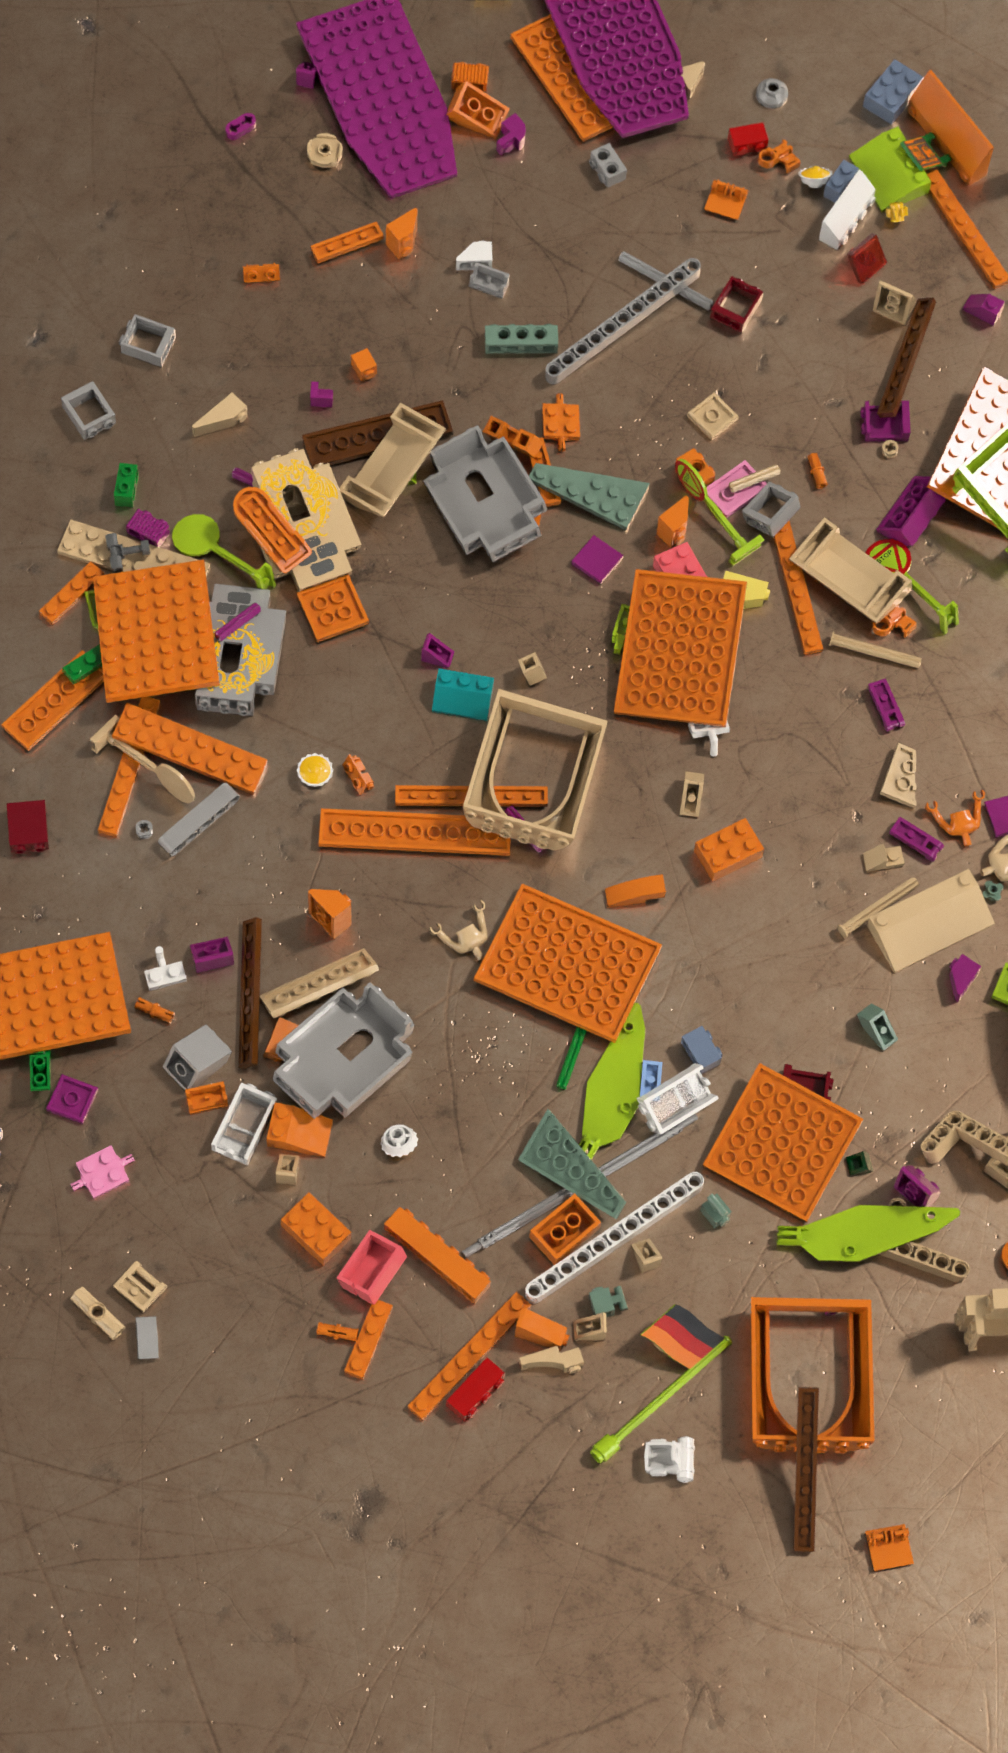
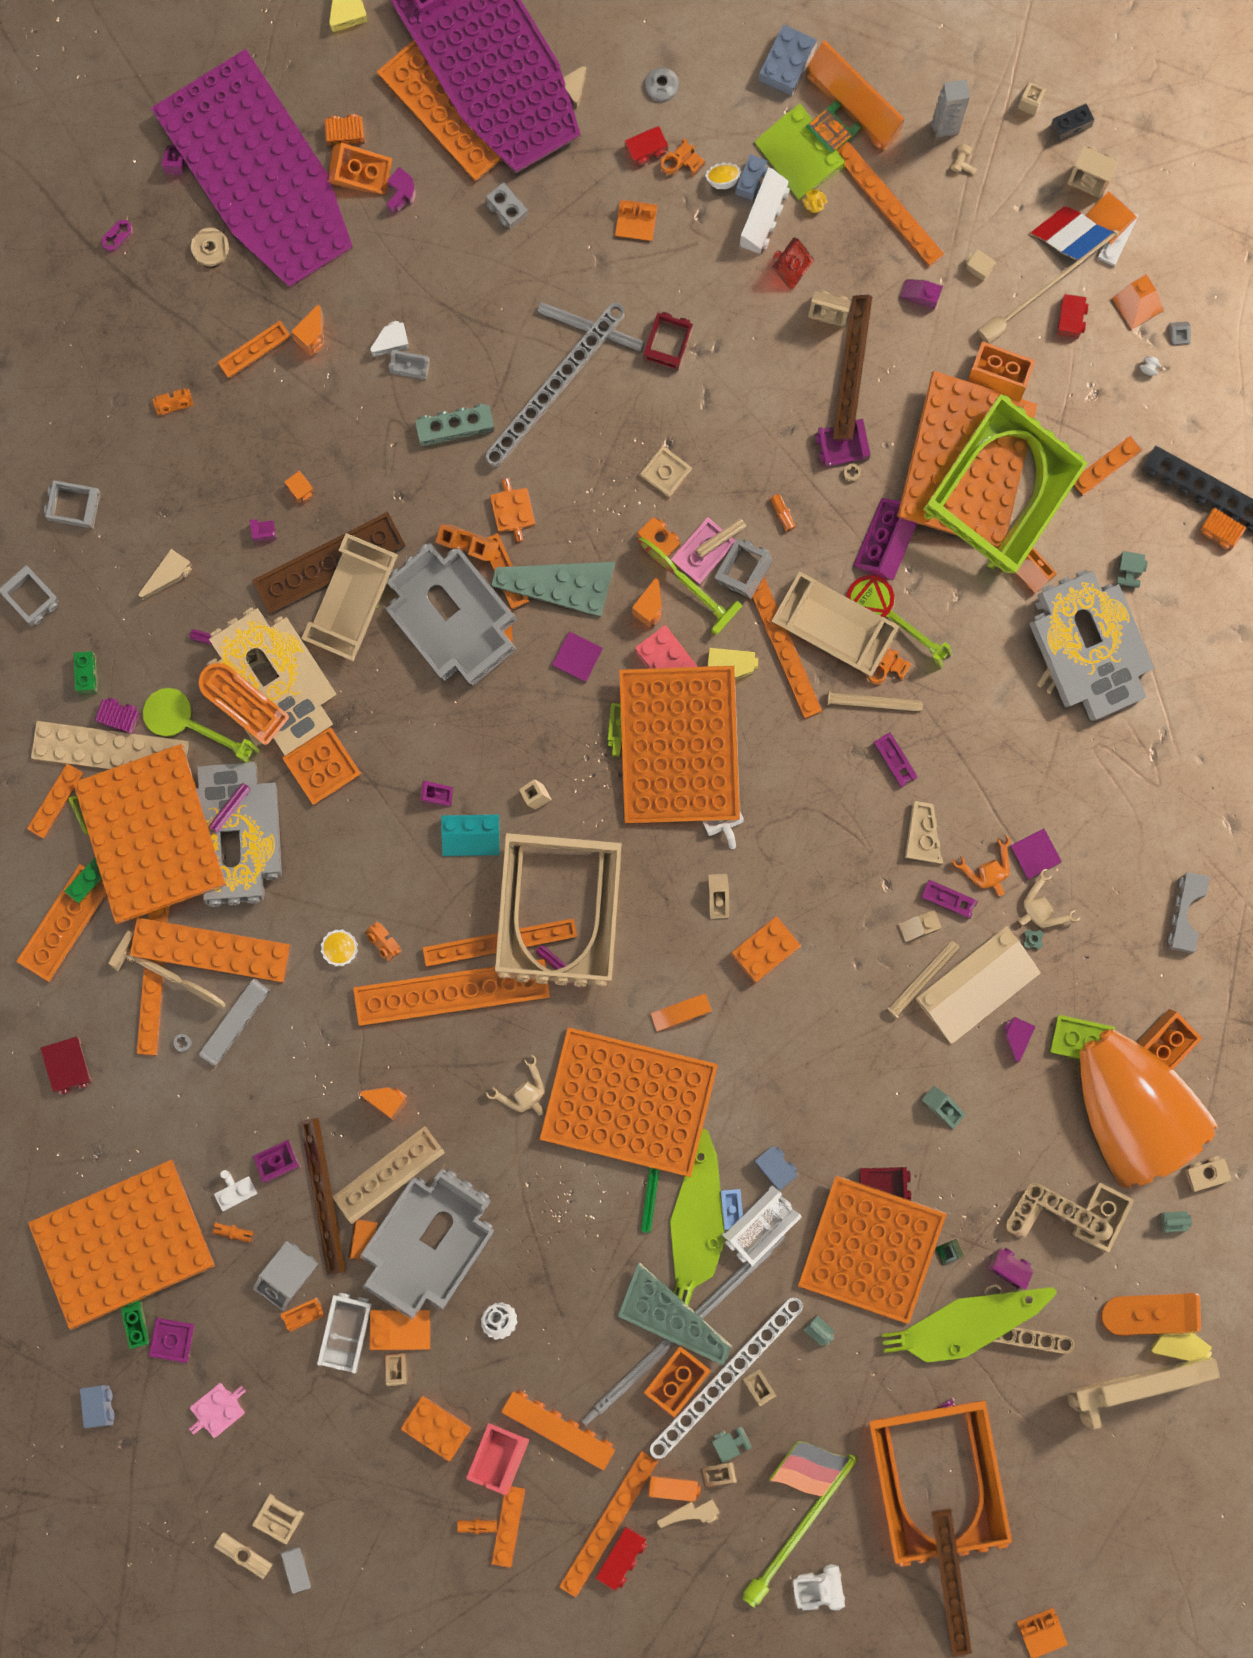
camera: 10 degrees left, 15 degrees up
dark grey bar [105,533,150,573] -> none

